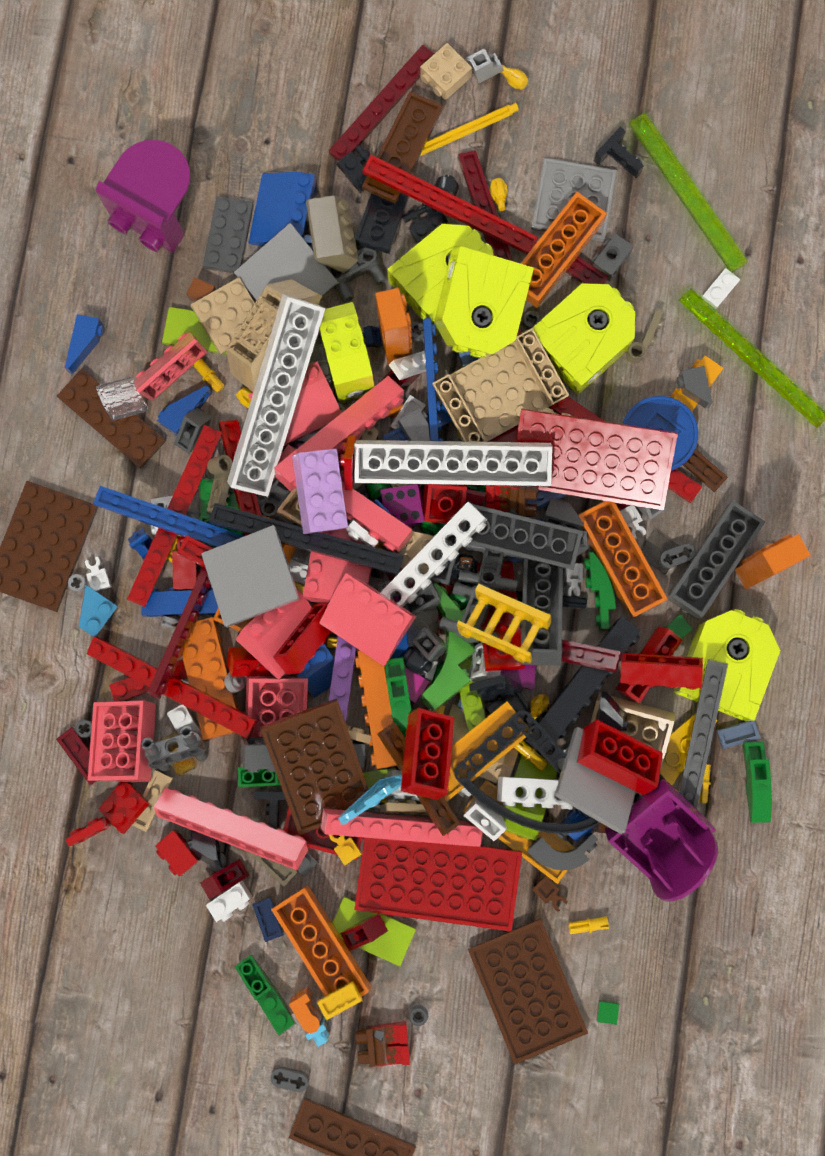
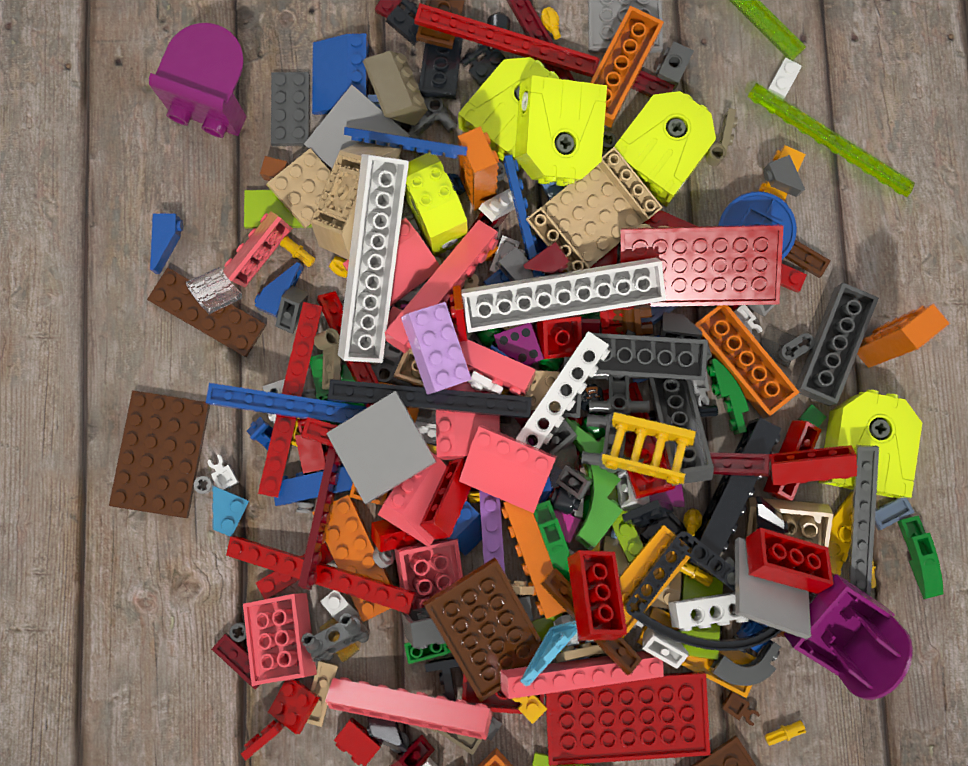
camera: 20 degrees left, 0 degrees up
none -> blue plate [344,127,467,159]
none -> dark red slope [523,241,570,273]

